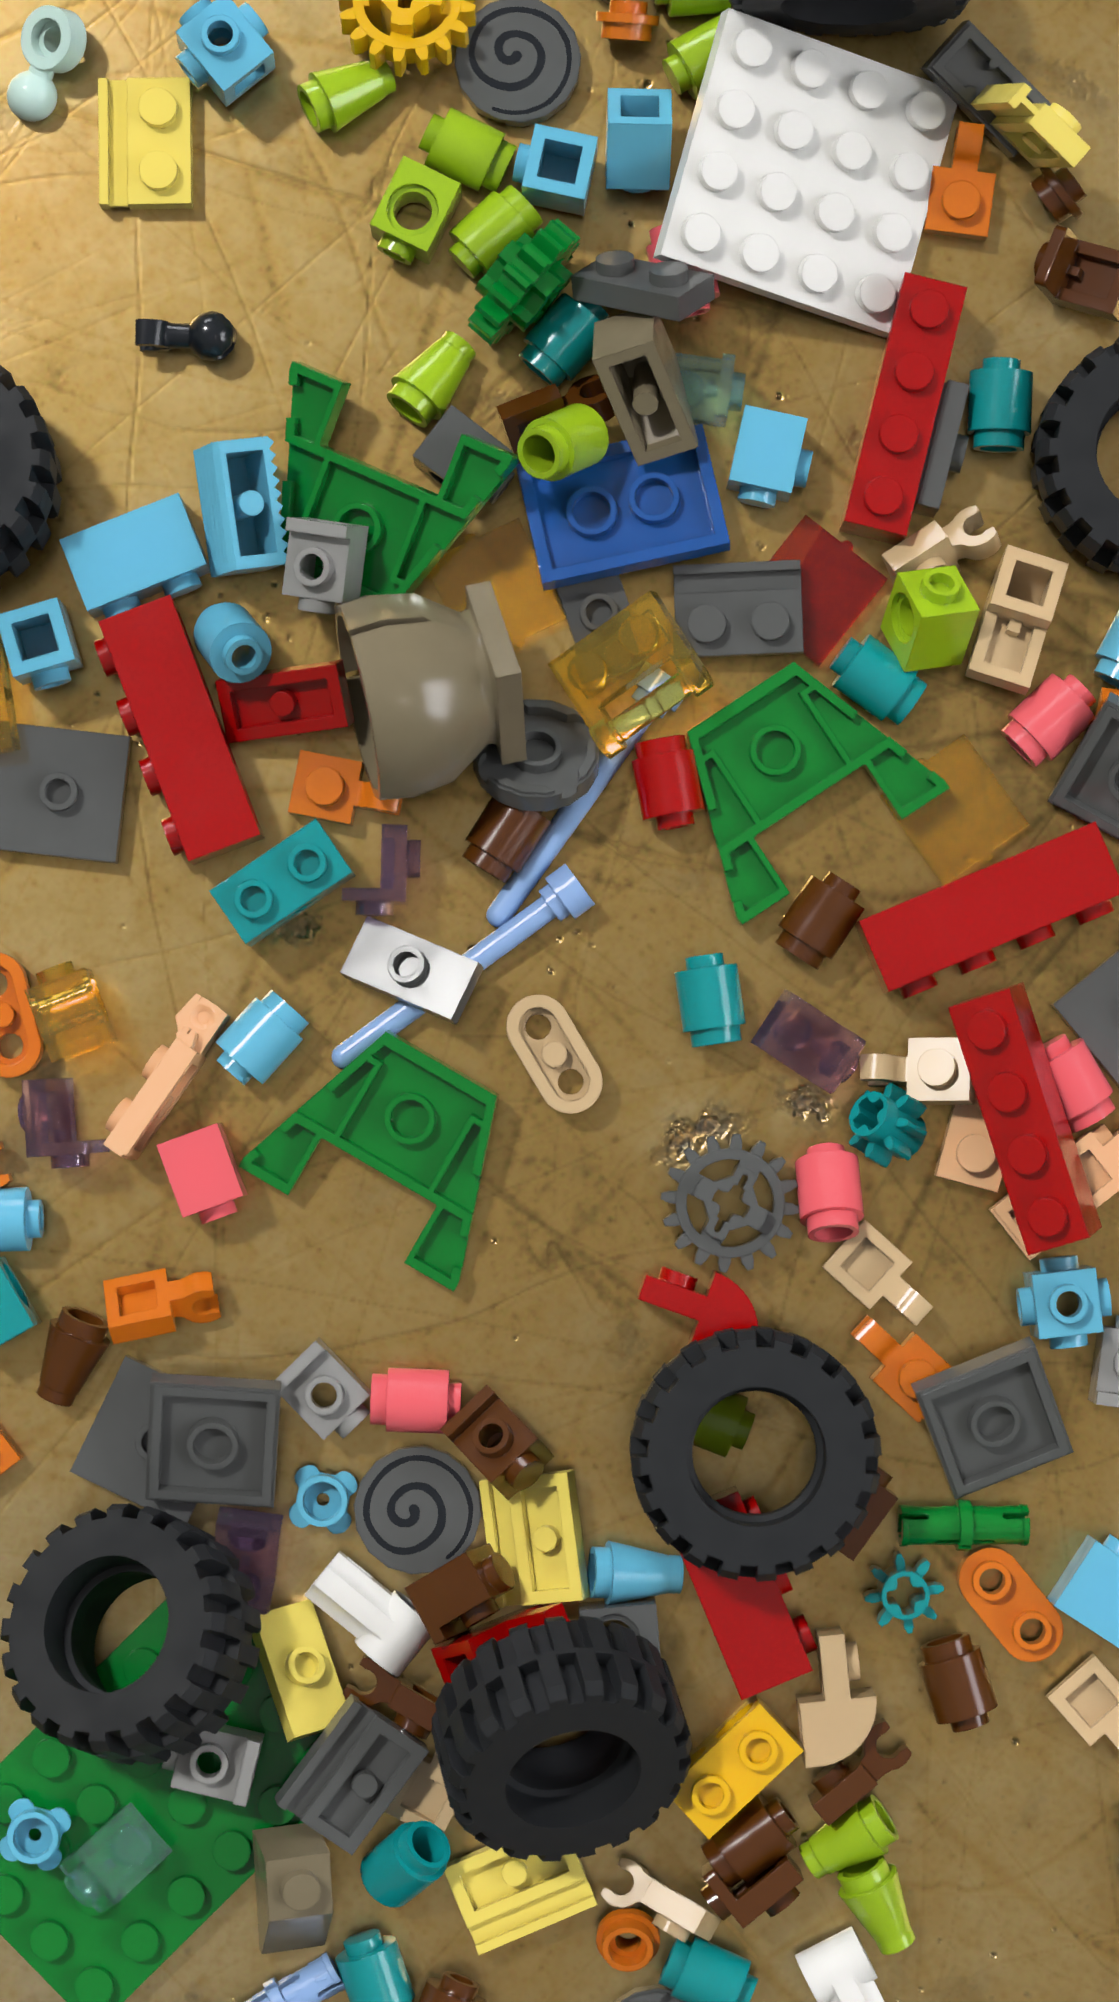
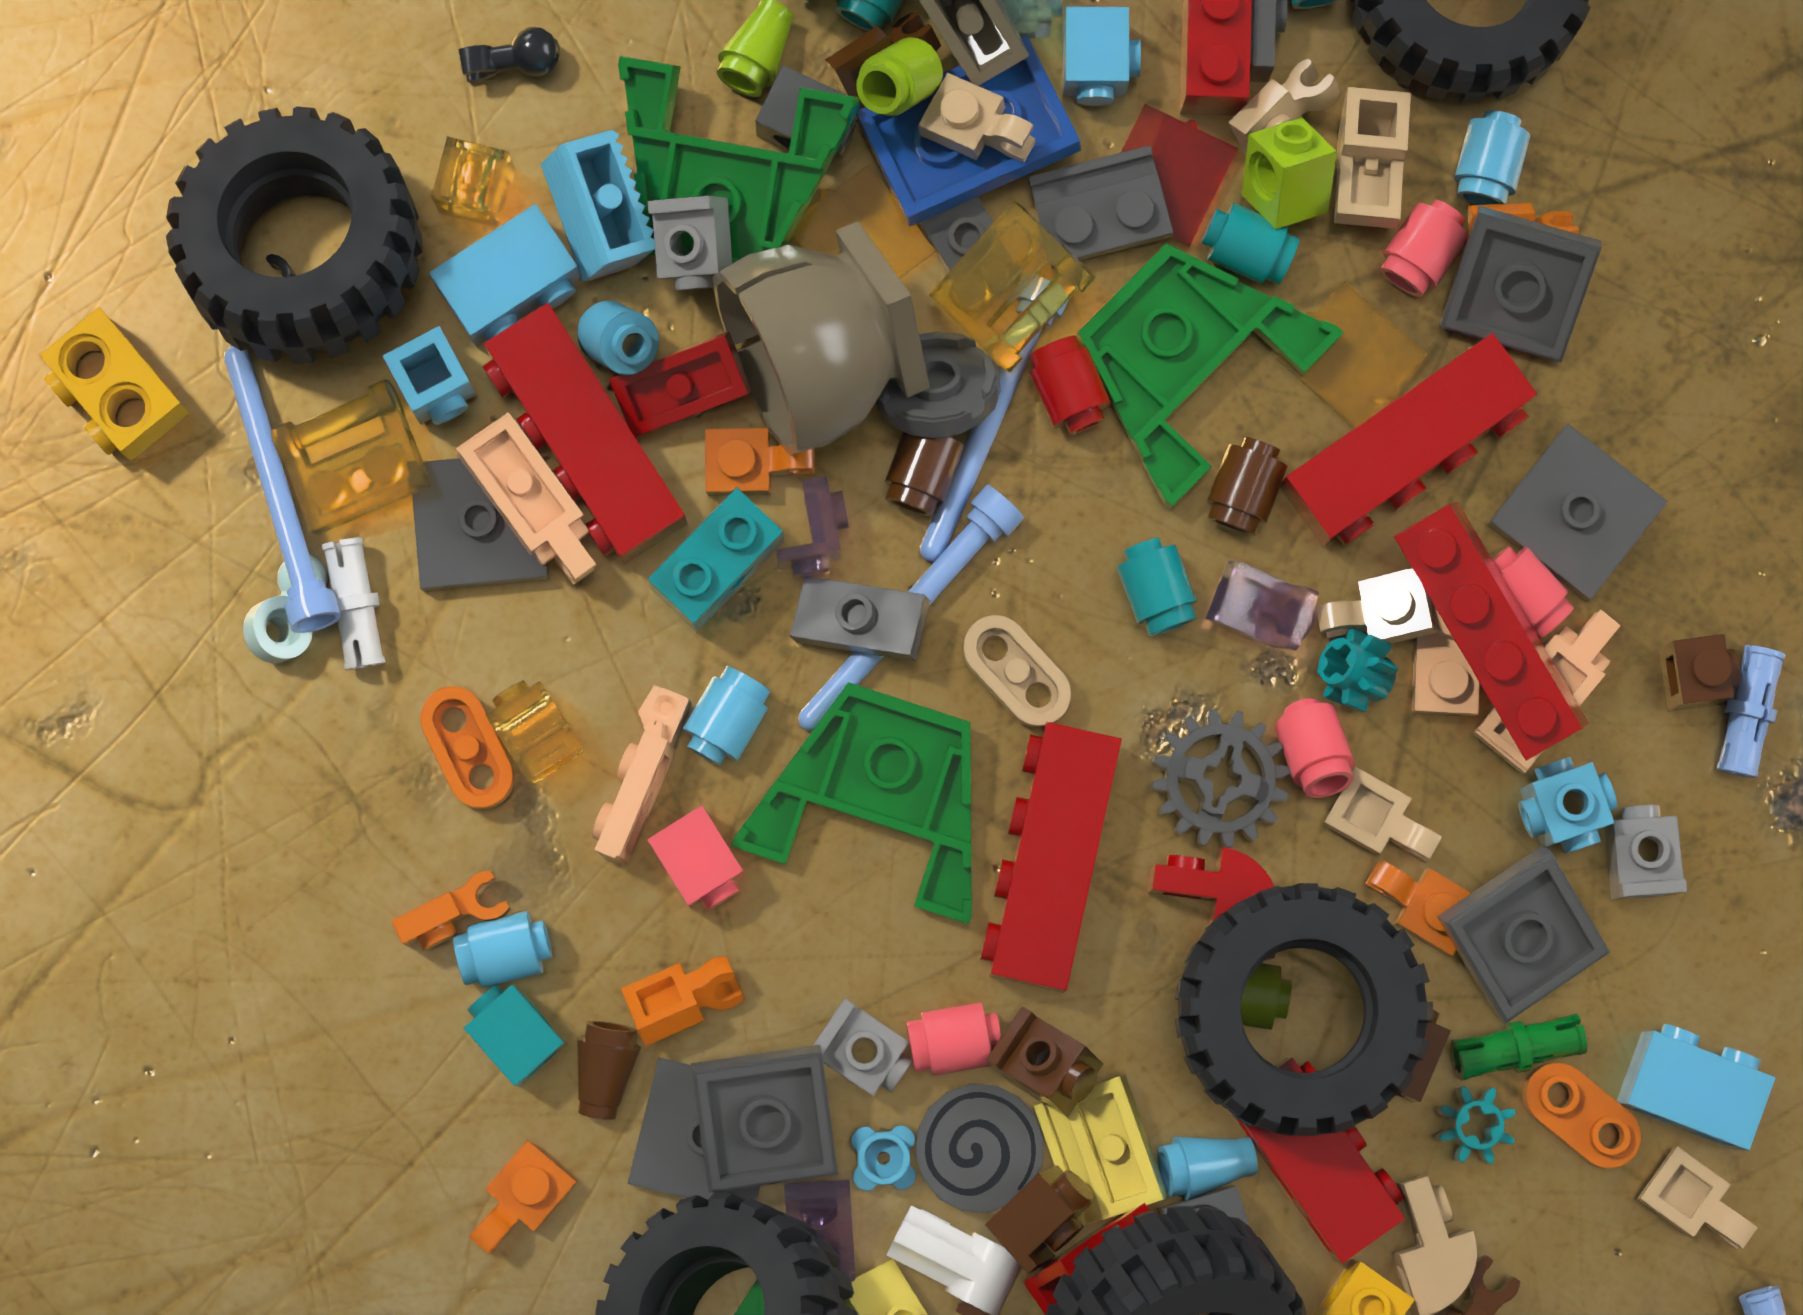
camera: 15 degrees left, 5 degrees down
bracket [18,1078,110,1169] -> none
reddish brown brick [918,1632,998,1732] -> none
none -> clear yellow brick [431,136,515,228]
none -> light nougat hinge [455,413,596,585]
none -> tan plate [918,73,1036,162]
none -> red brick [980,722,1122,993]

